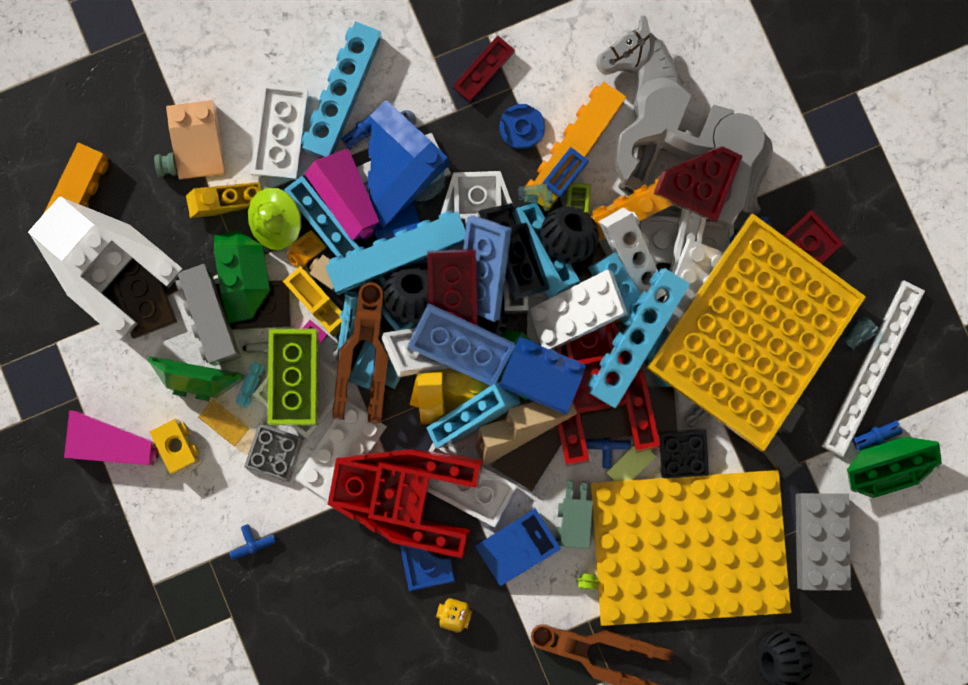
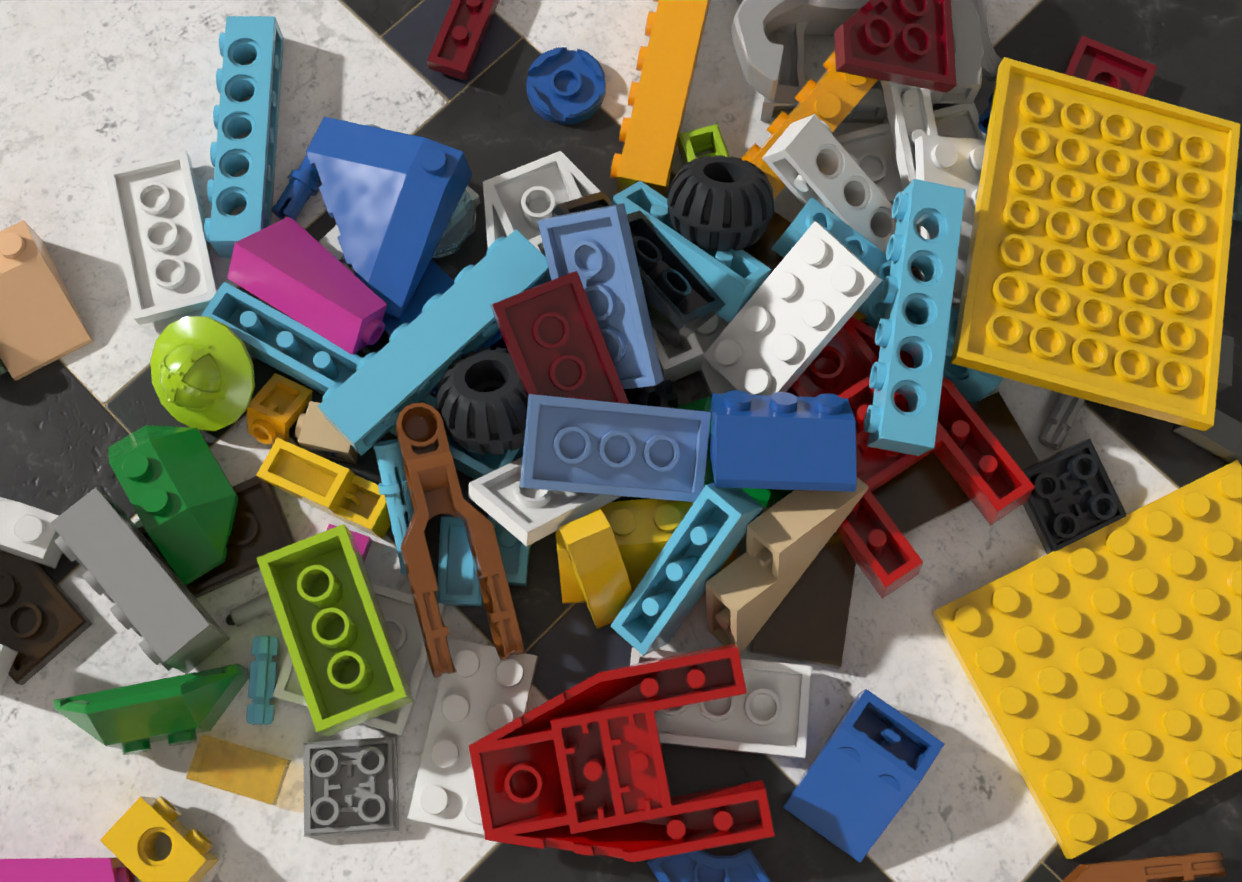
camera: 25 degrees left, 10 degrees down
yellow slope [186,182,262,218] -> none
clear light blue bracket [518,184,553,211] -> none
blue tile [542,147,589,198] -> none
sand green hinge [556,480,593,549] -> none
lime plate [576,574,600,590] -> none
blue piece [585,438,631,468] -> none
yellowish green tile [606,445,656,481] -> none

